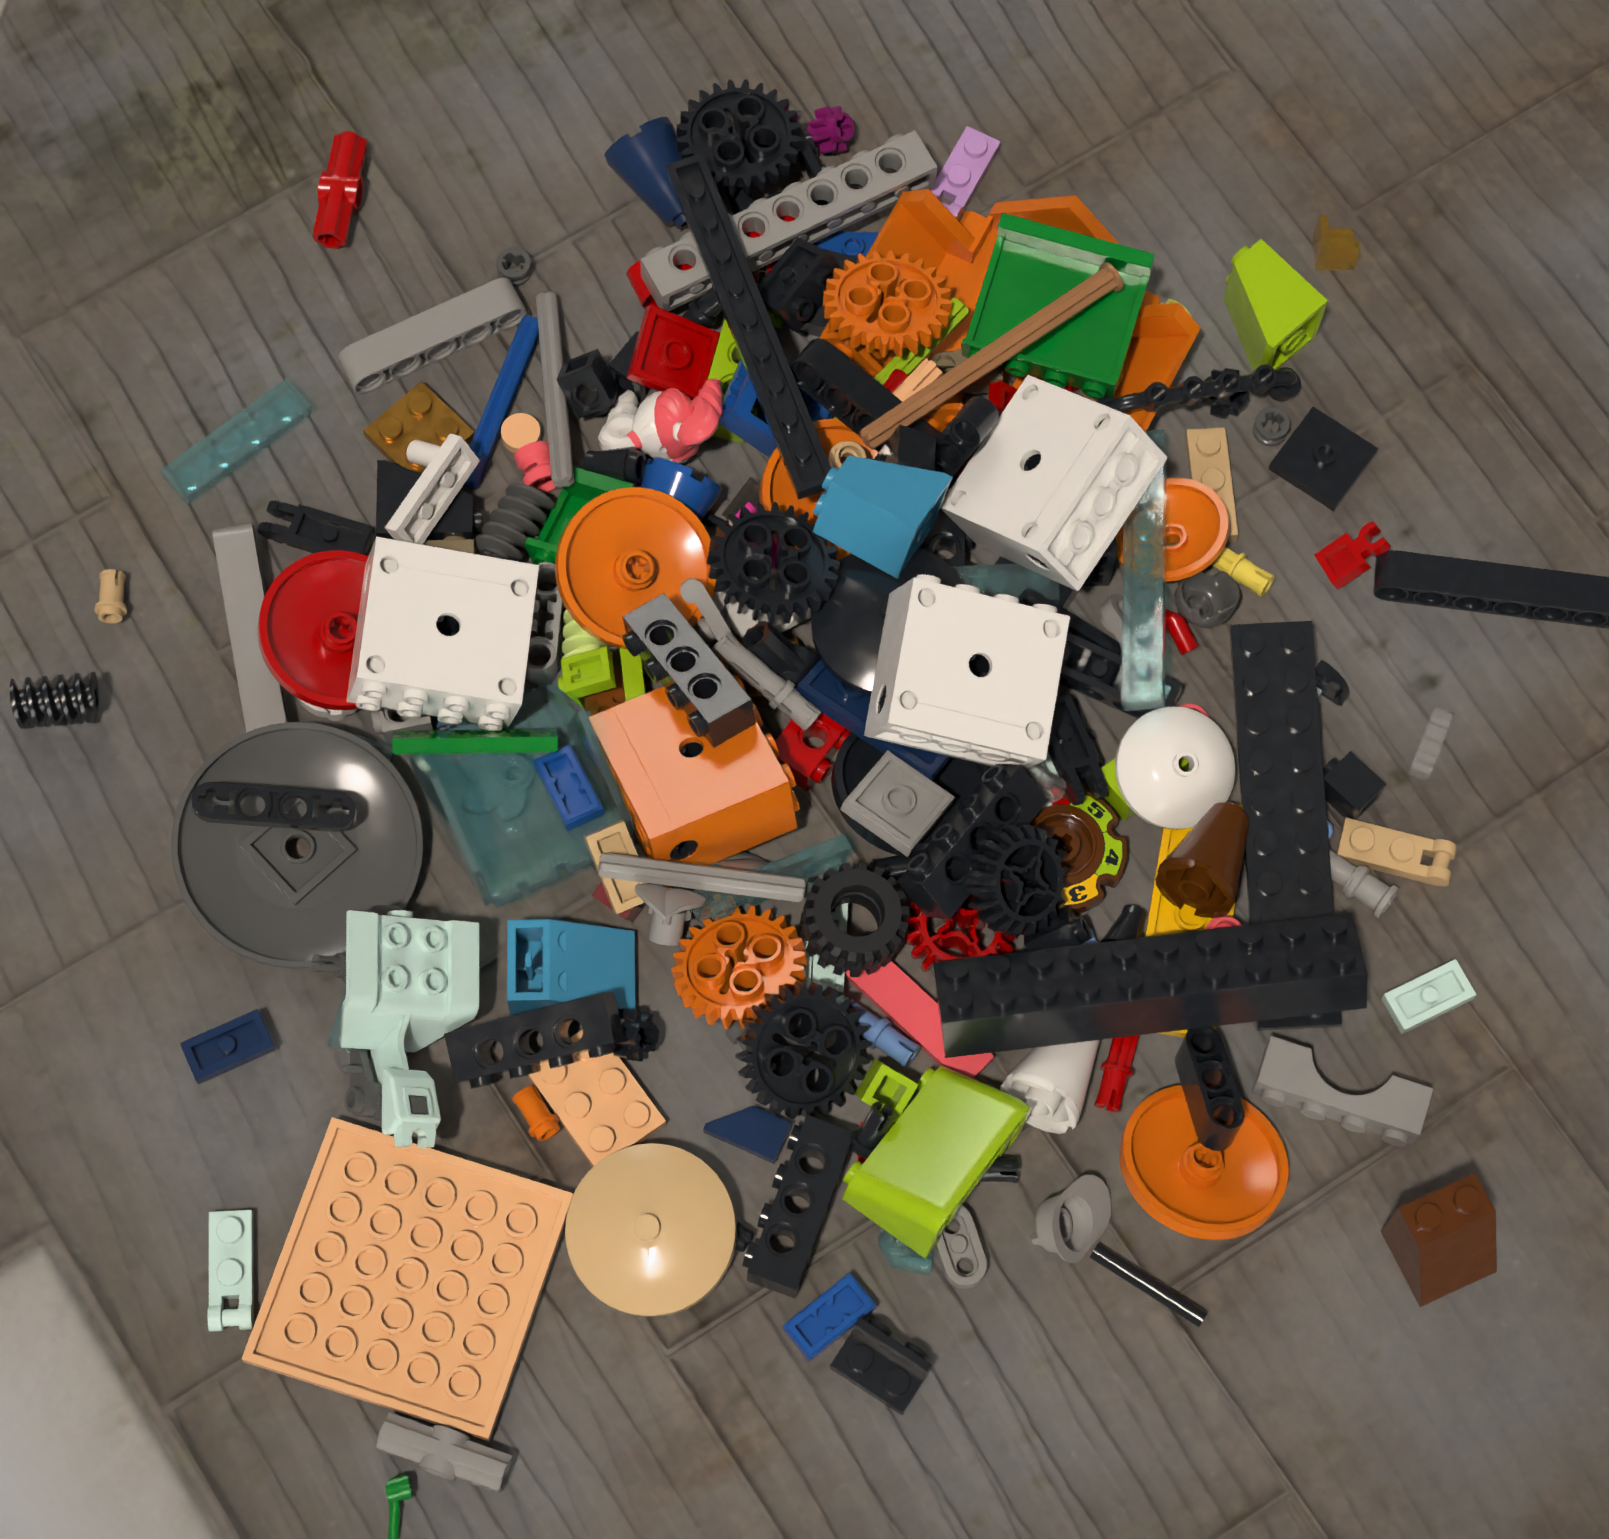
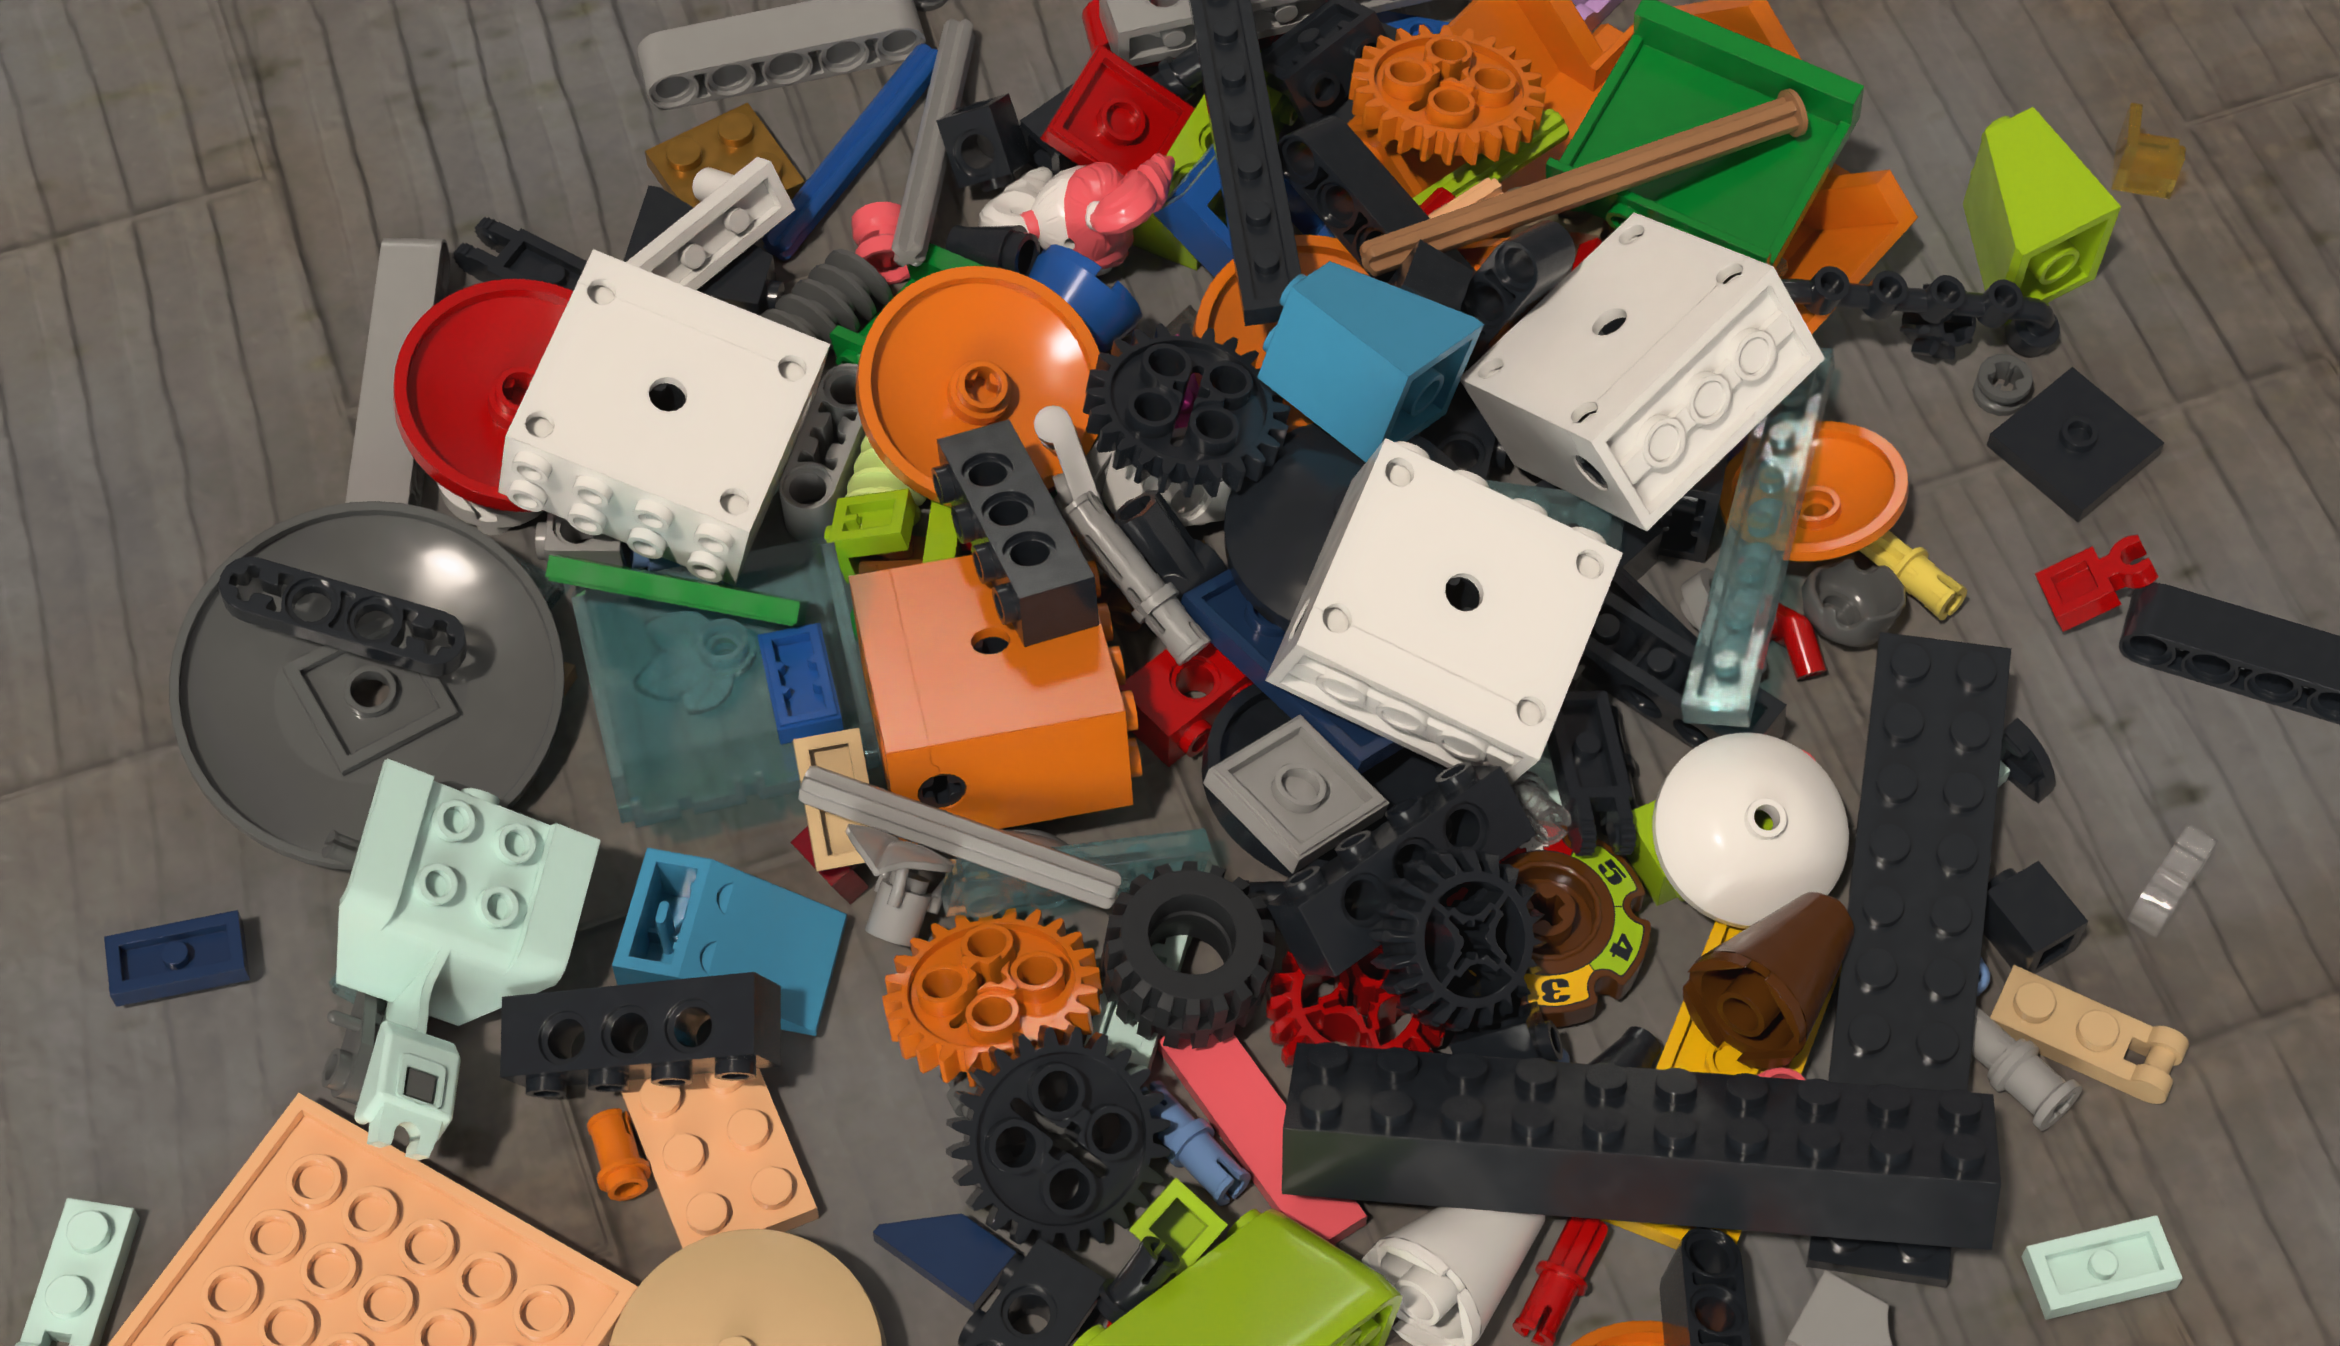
camera: 15 degrees right, 10 degrees down
black piece [9,672,99,729] -> none
tan pin [94,569,127,624] -> none
clear light blue plate [160,378,312,504] -> none
light nougat tile [501,413,541,453] -> none
black gear [613,1008,659,1062] -> none
tan plate [1185,428,1238,542] -> none

